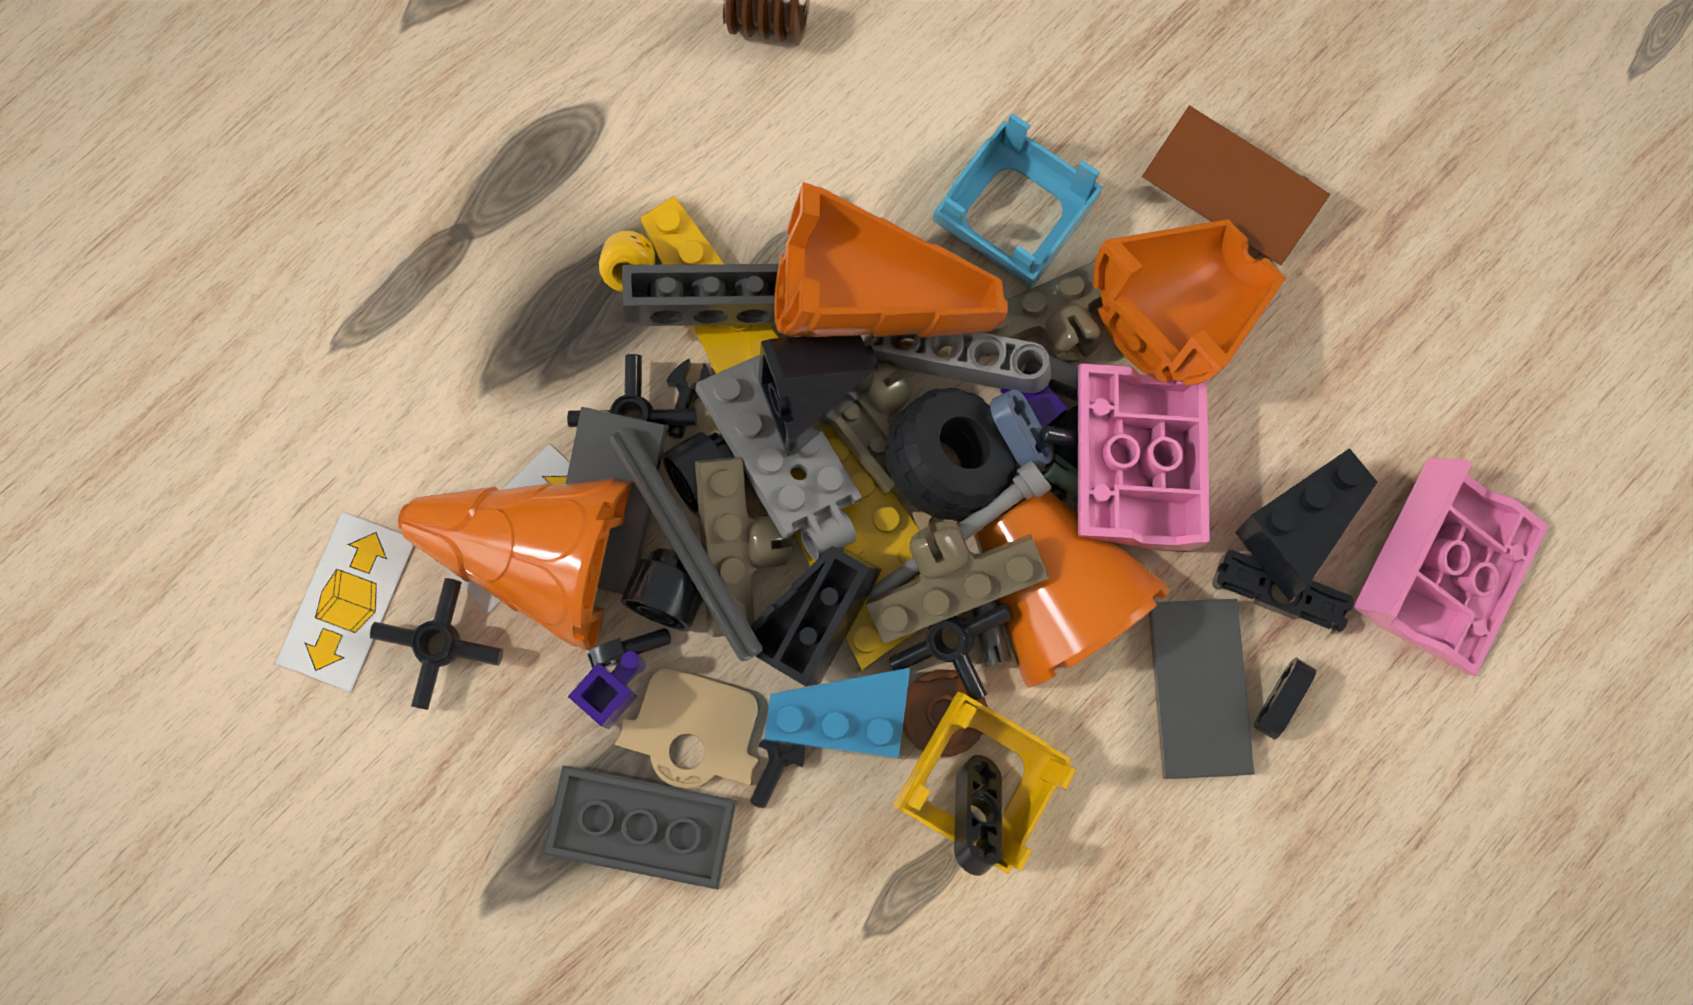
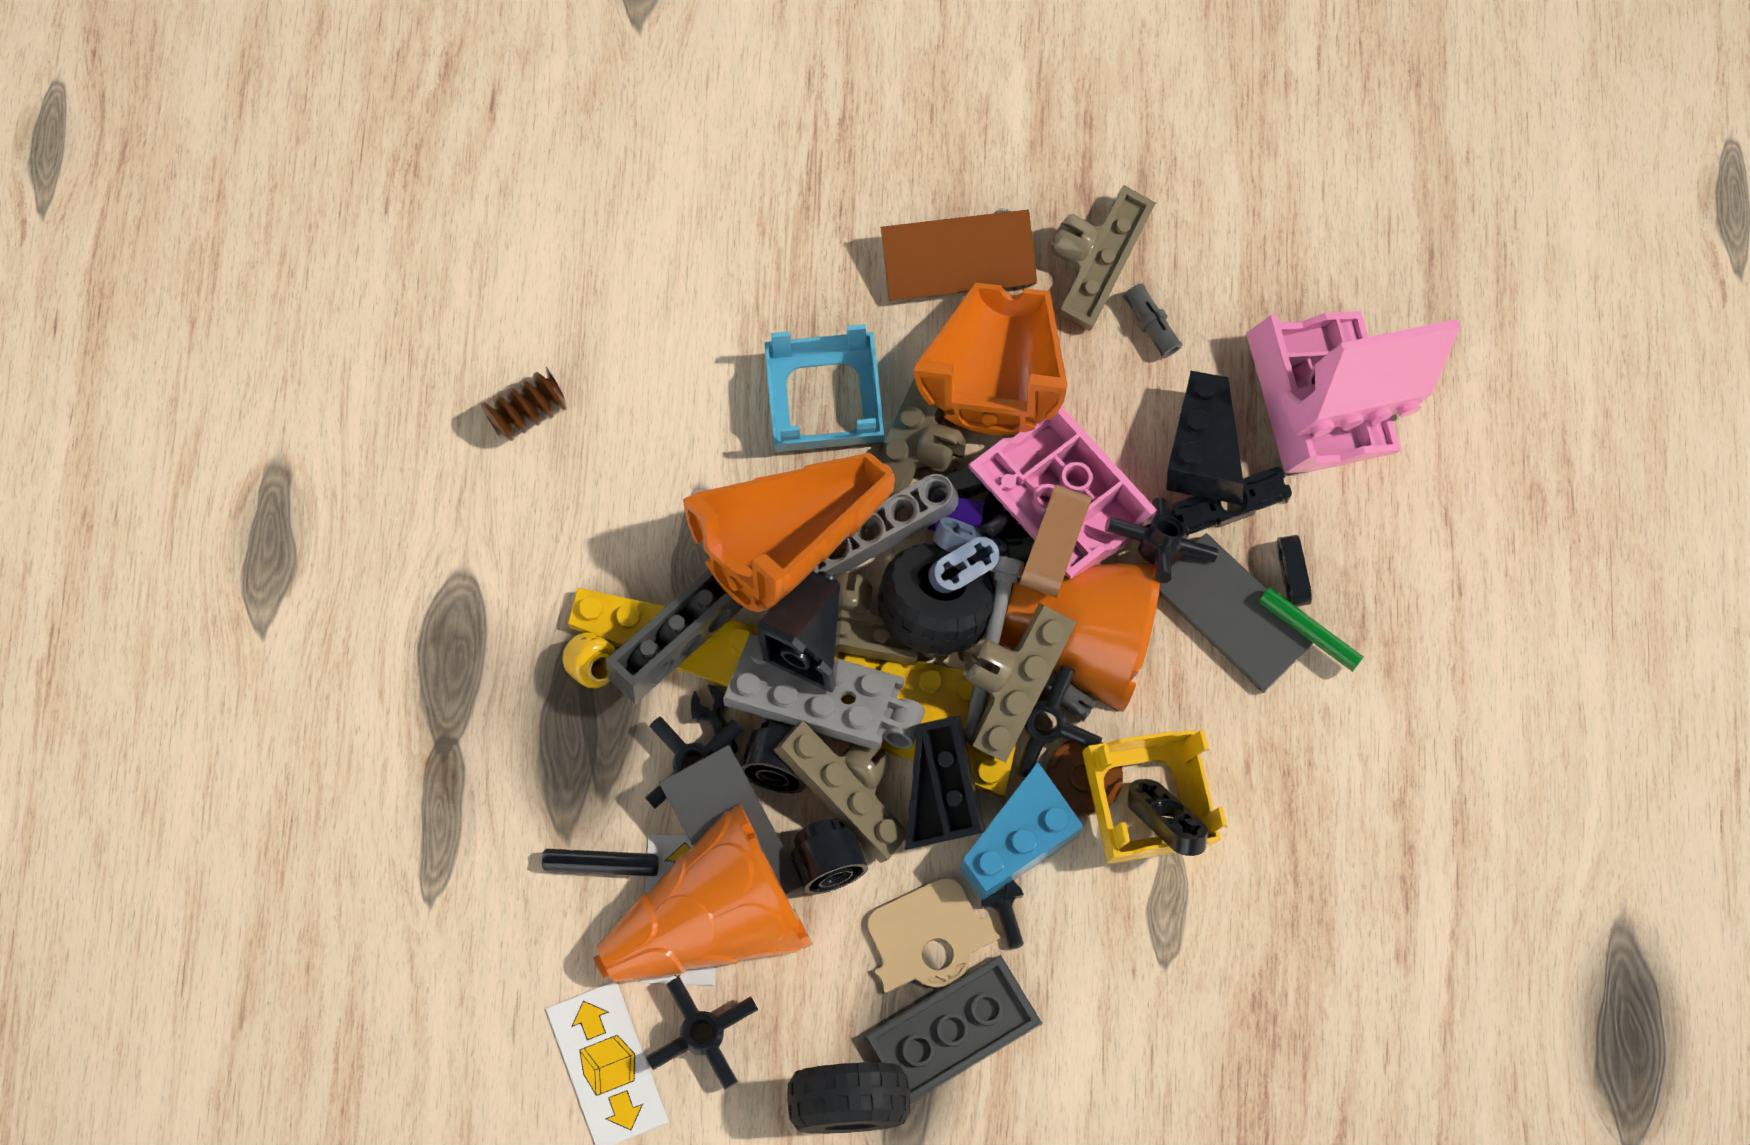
camera: 40 degrees left, 5 degrees down
dark purple brick [568,651,646,729] -> none
black bar [587,628,671,669] -> none
dark grey axle [610,427,762,662] -> none
none -> black axle [542,849,659,876]
none -> black tyre [787,1062,910,1134]
none -> beam [929,537,999,593]
none -> medium nougat beam [1019,484,1092,598]
none -> dark tan plate [1050,185,1156,331]
none -> black bar [1105,497,1218,583]
none -> dark grey pin [1123,283,1183,358]
none -> green piece [1258,587,1364,672]
none -> bright pink piece [1278,319,1461,437]

